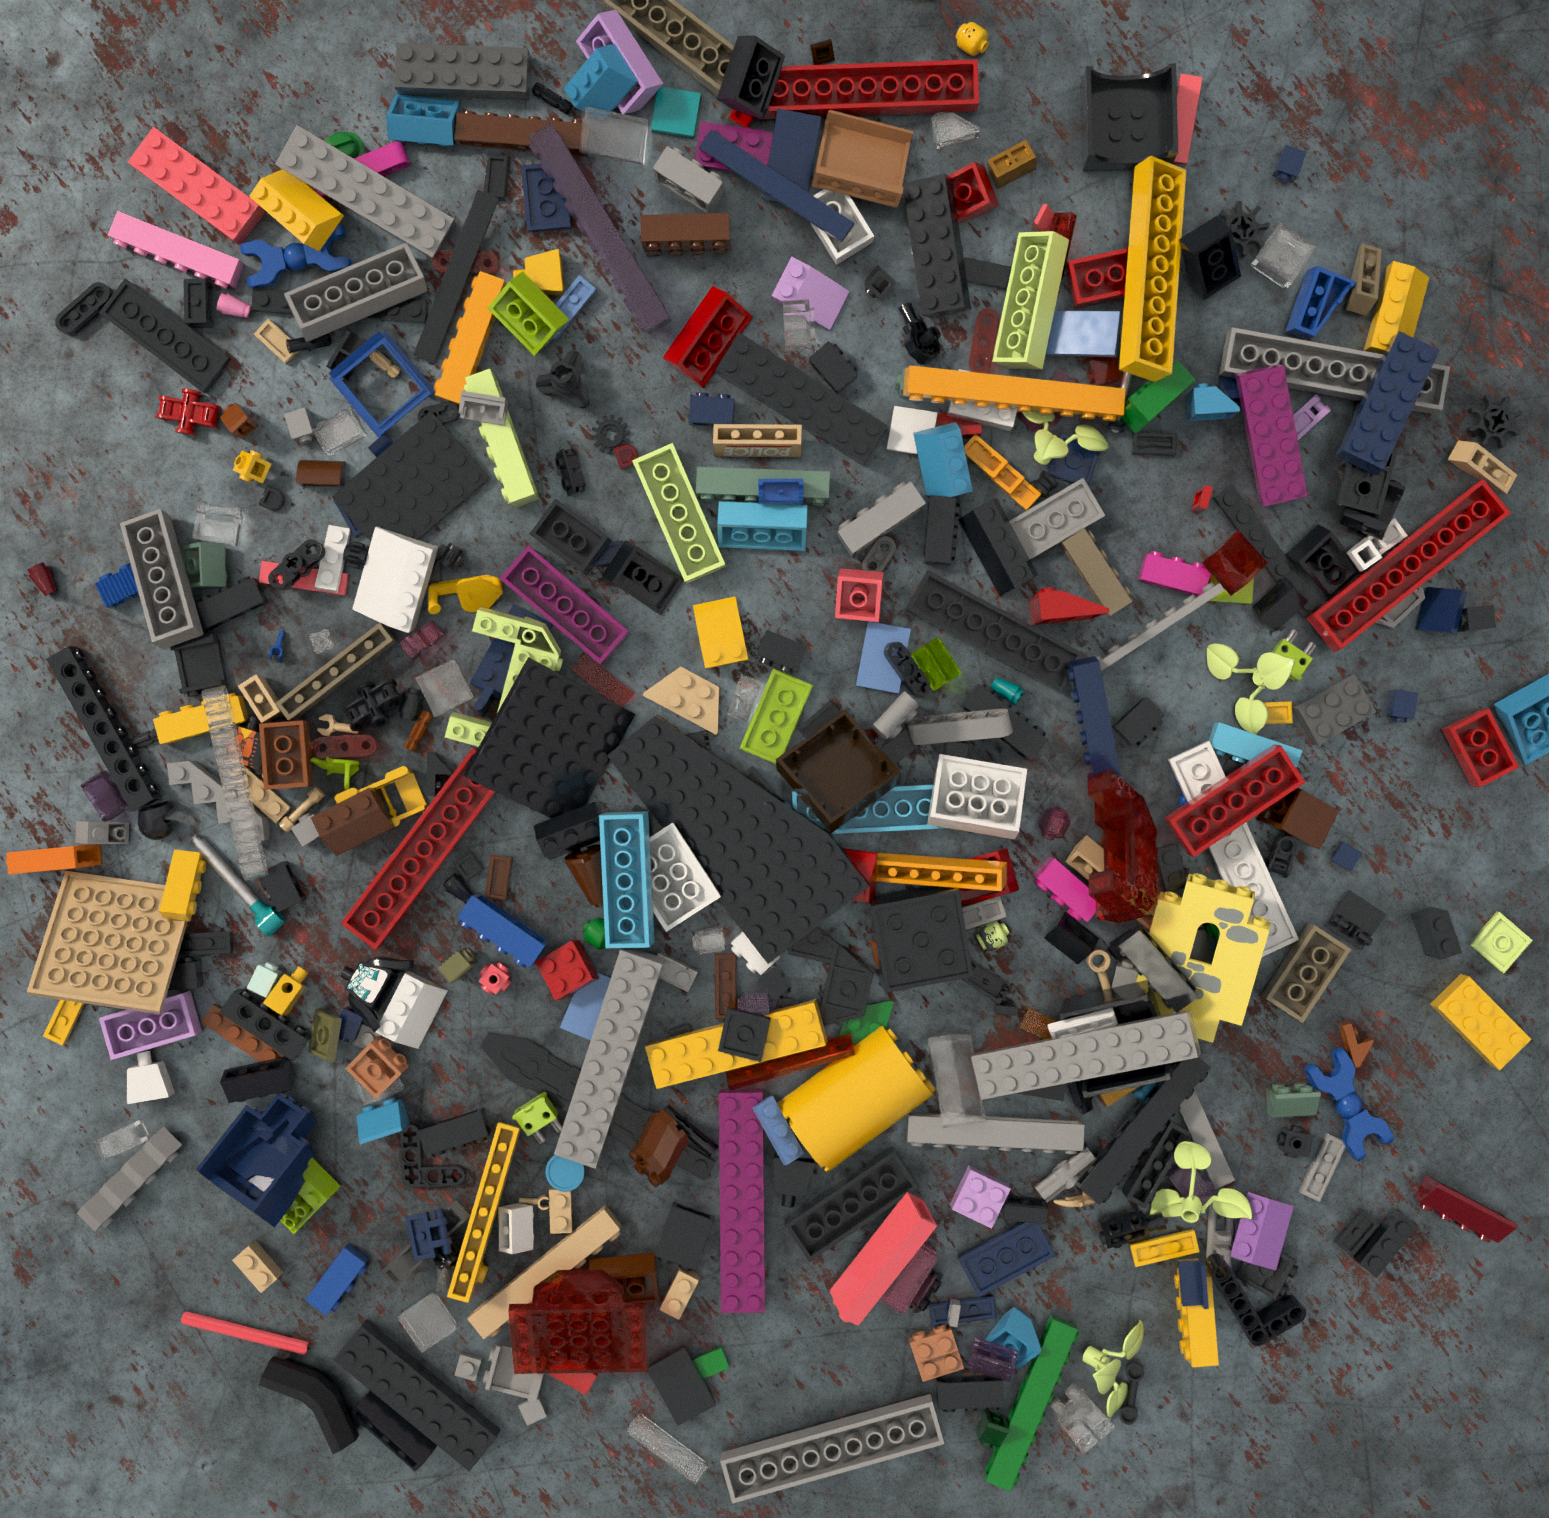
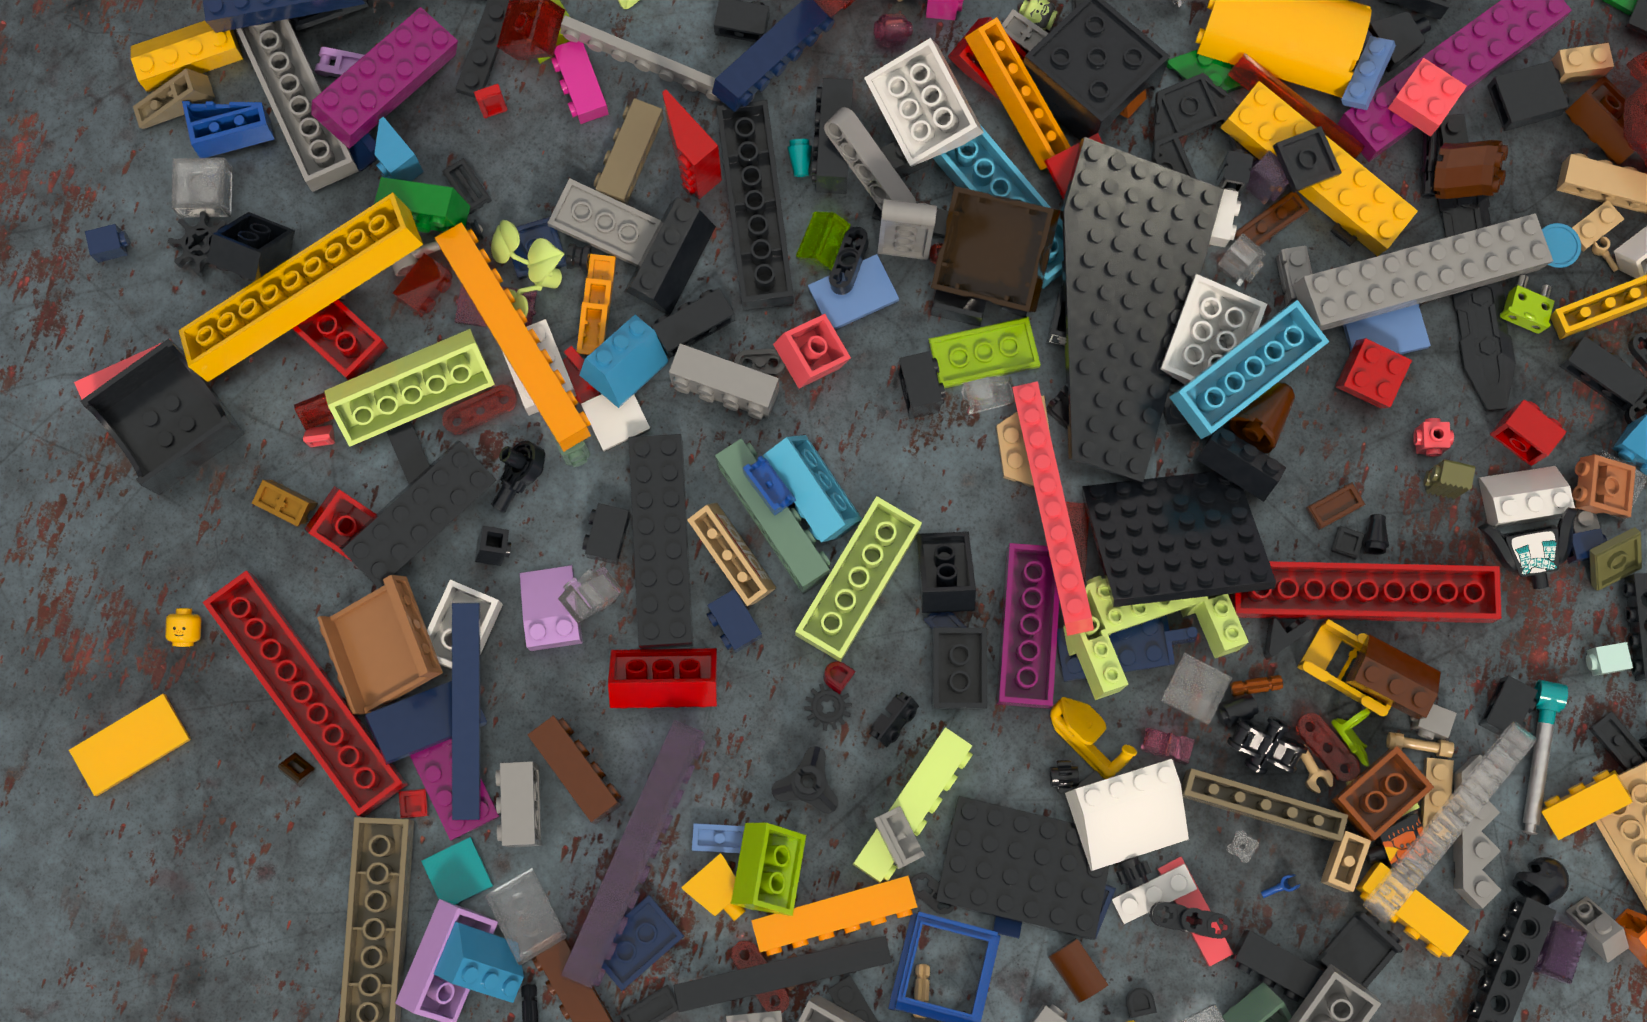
camera: 125 degrees left, 10 degrees down
yellow torso [263,966,308,1016] -> none
clear brick [312,409,367,456] -> none
blue brick [457,893,550,968] -> none
green head [583,917,606,950] -> none
yellow slope [693,597,749,669] -> none
black slope [717,35,785,119] -> none
clear slope [929,112,980,150] -> none
tile [1045,311,1122,357] -> none
none -> coral brick [1012,381,1094,636]
none -> coral brick [1388,58,1467,137]
none -> red brick [1489,399,1566,466]

